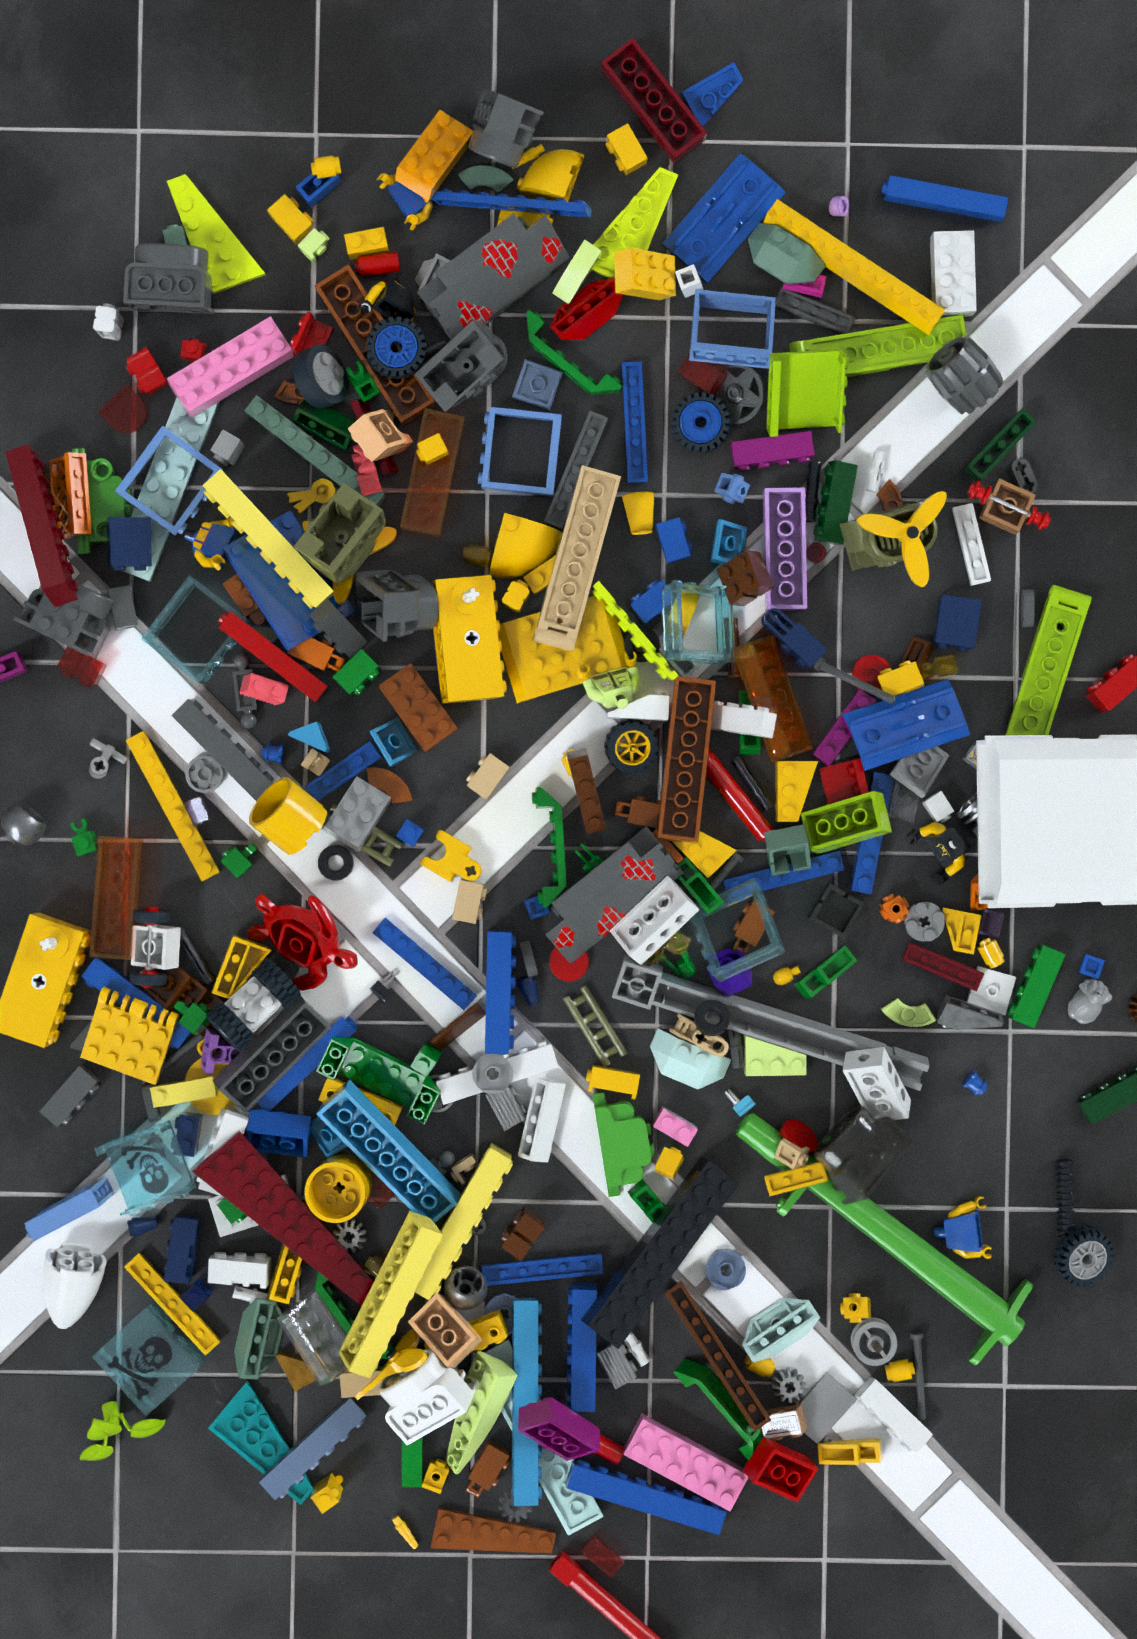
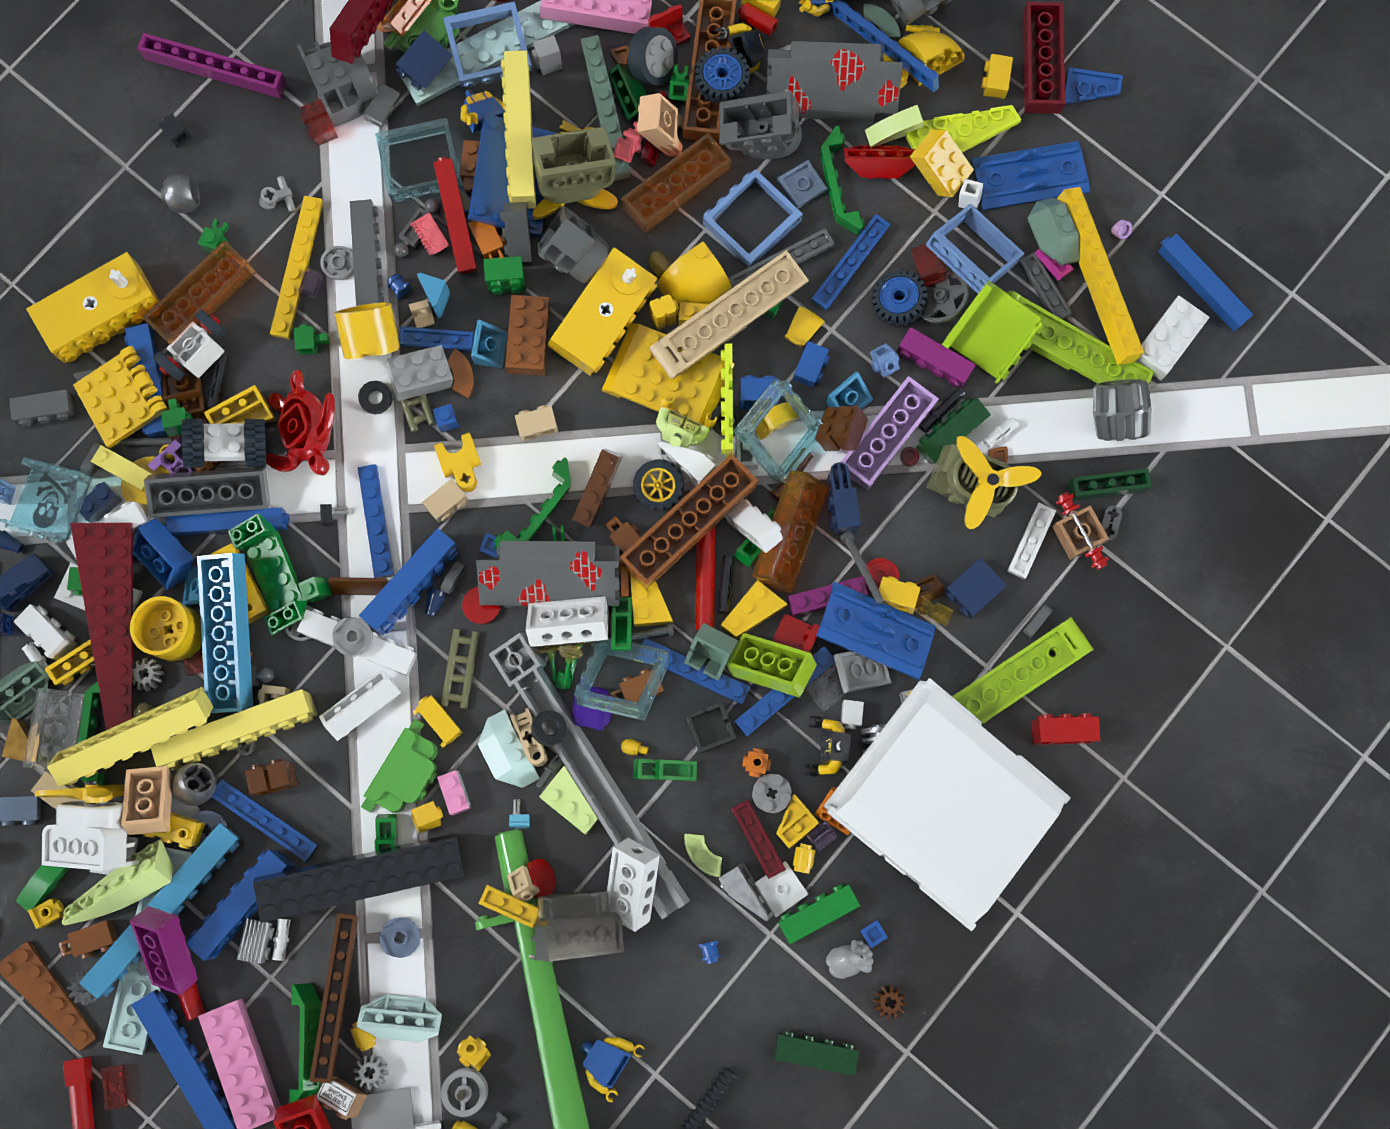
camera: 40 degrees right, 10 degrees down
yellow brick [416,433,449,465] -> none
light grey brick [485,1085,527,1131] -> none

